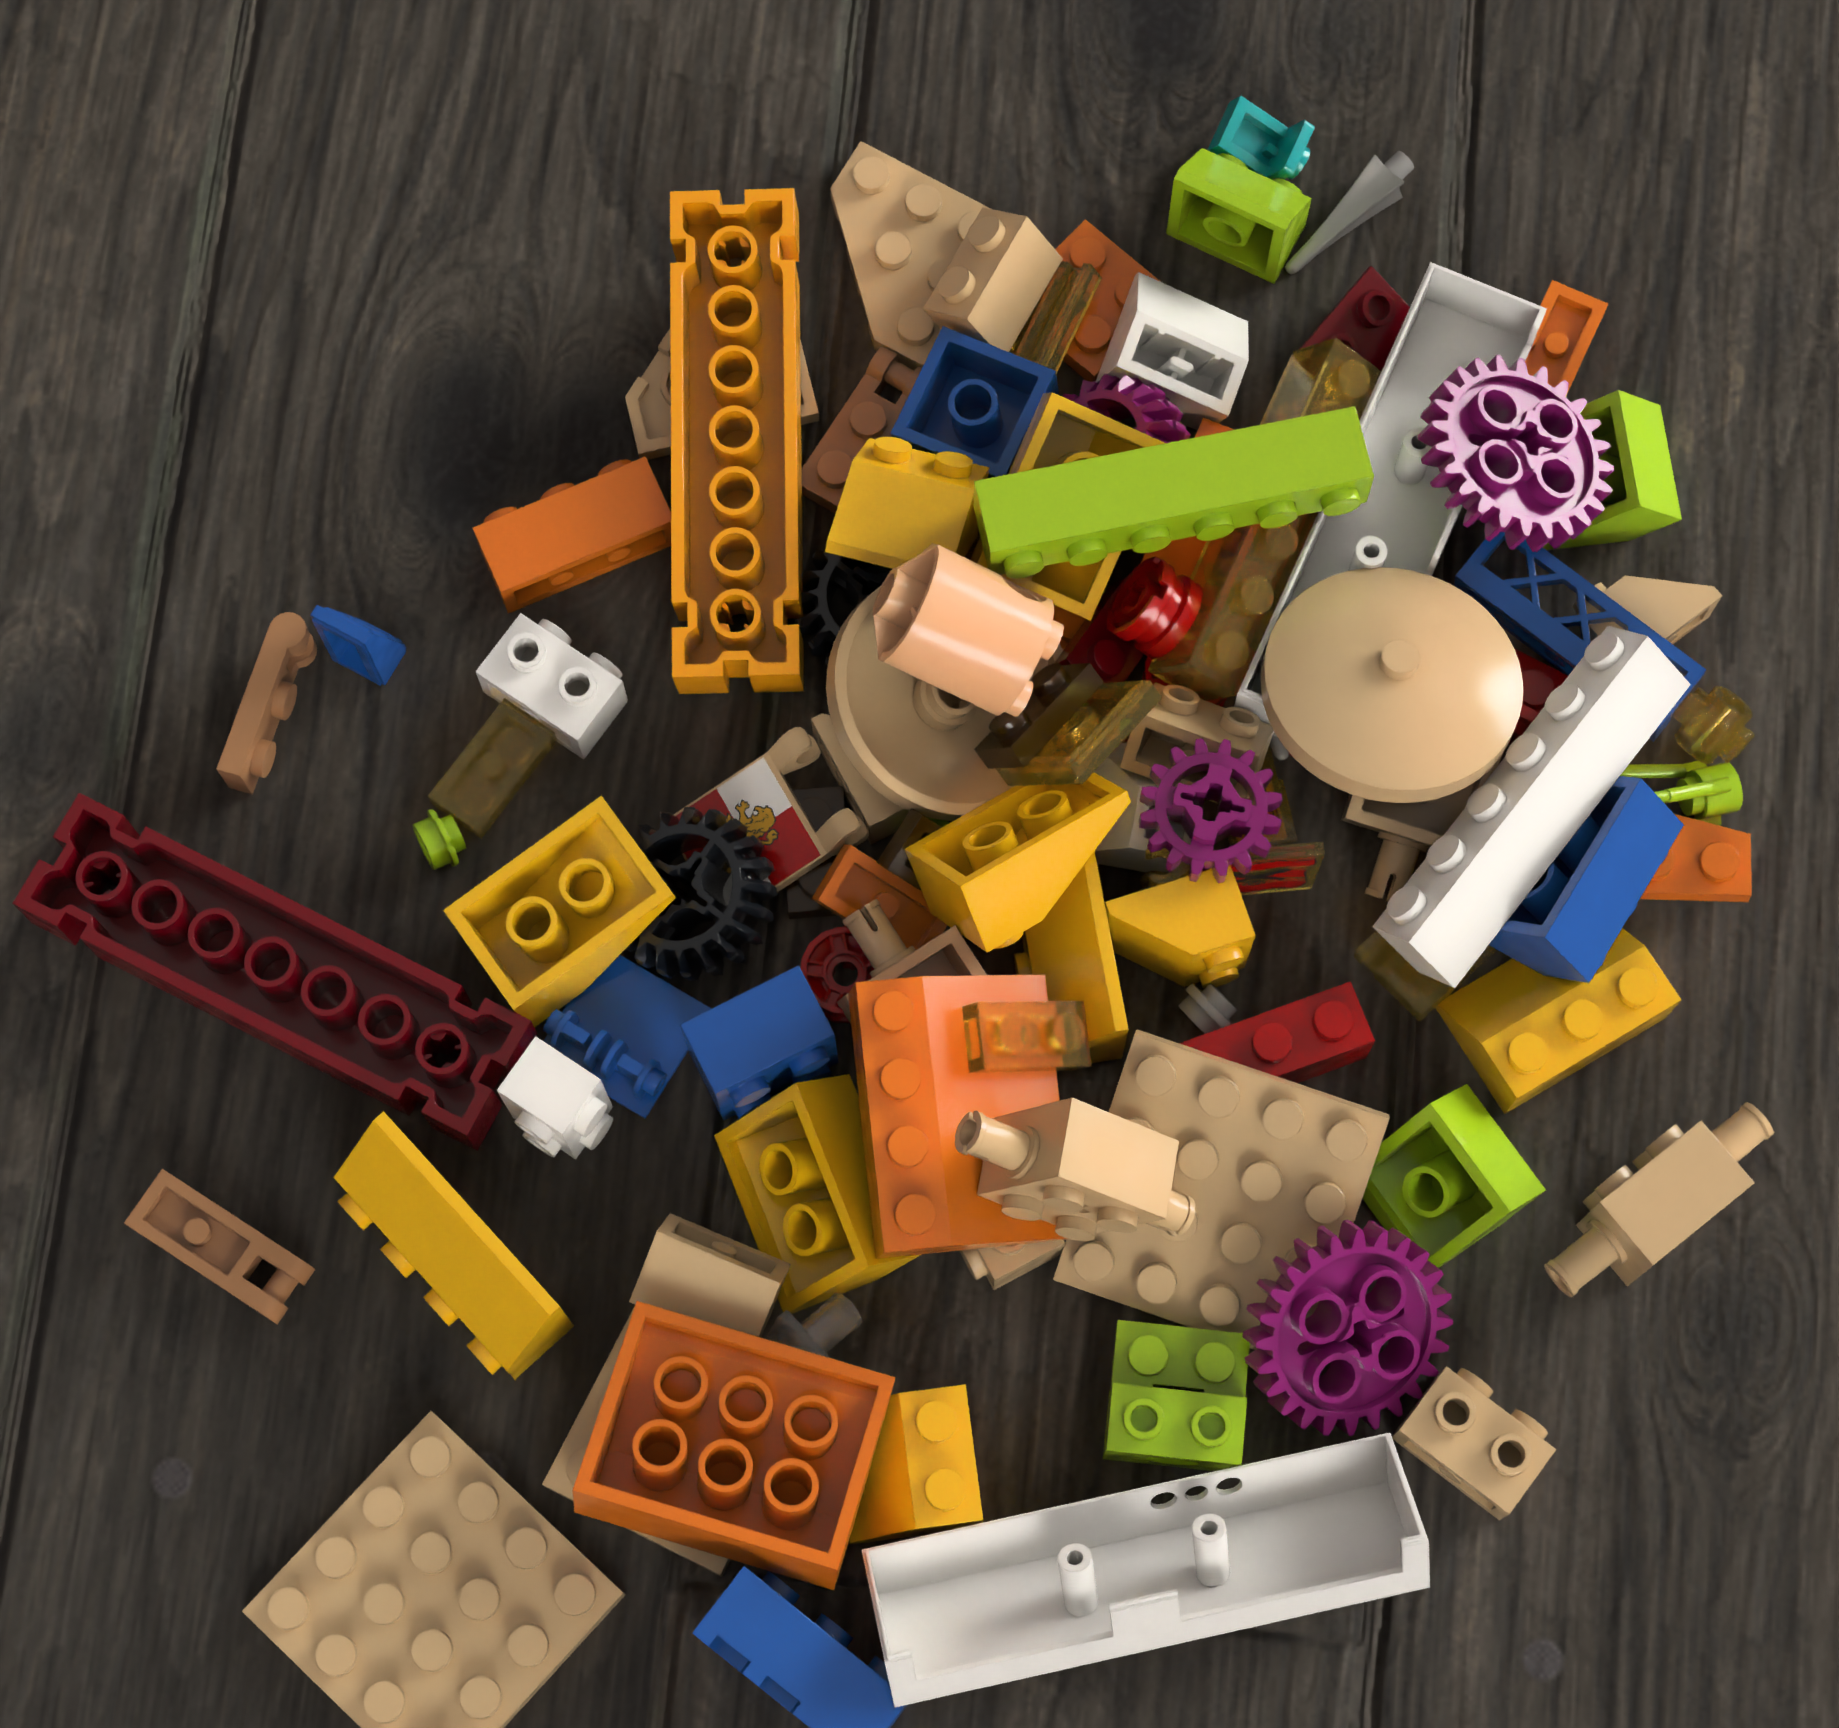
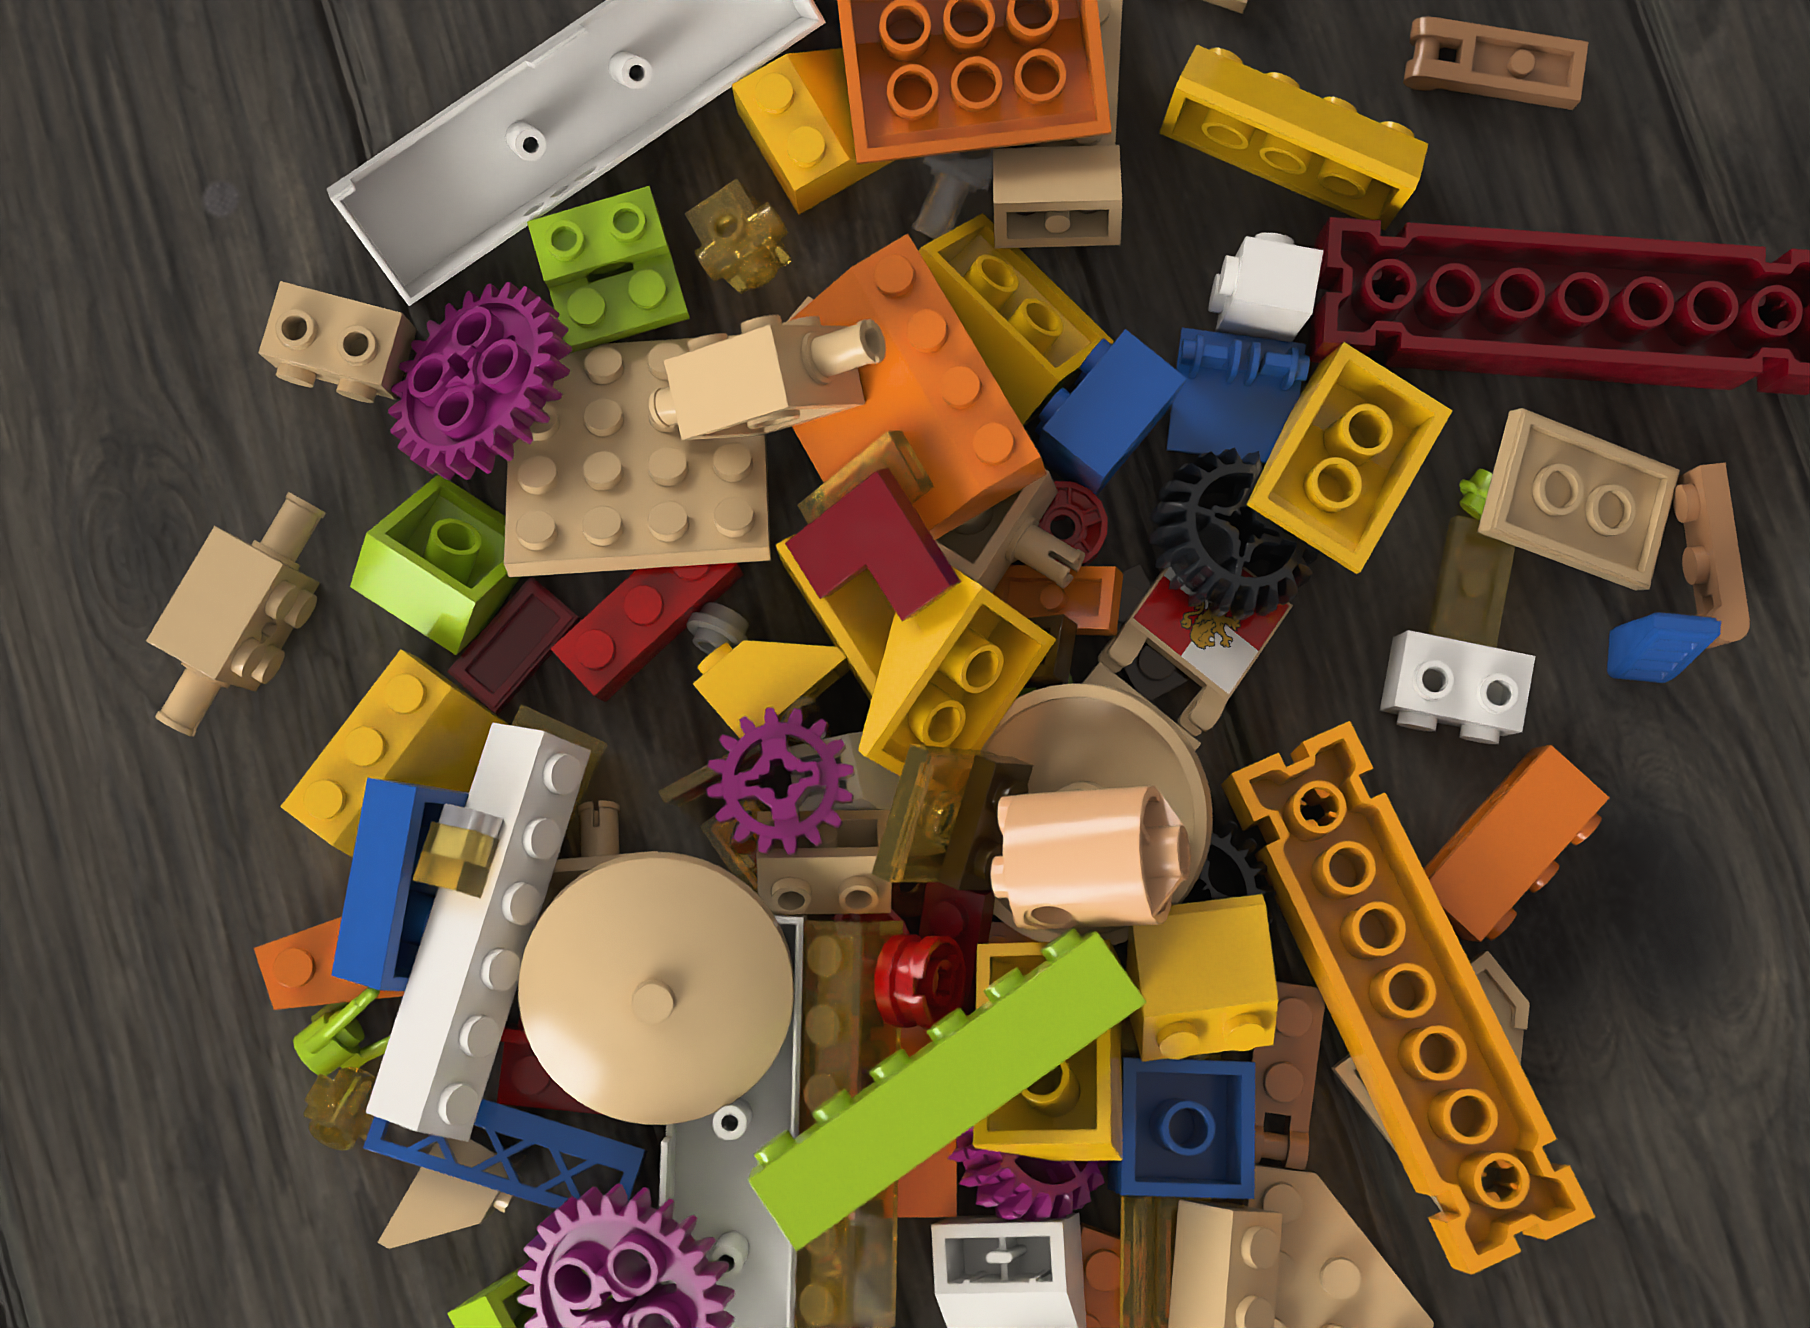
camera: 155 degrees right, 10 degrees up
none -> clear yellow piece [413,804,503,899]
none -> dark red tile [447,576,582,714]
none -> clear yellow brick [685,178,792,294]
none -> dark red tile [785,467,961,621]
none -> tan tile [1478,408,1680,591]

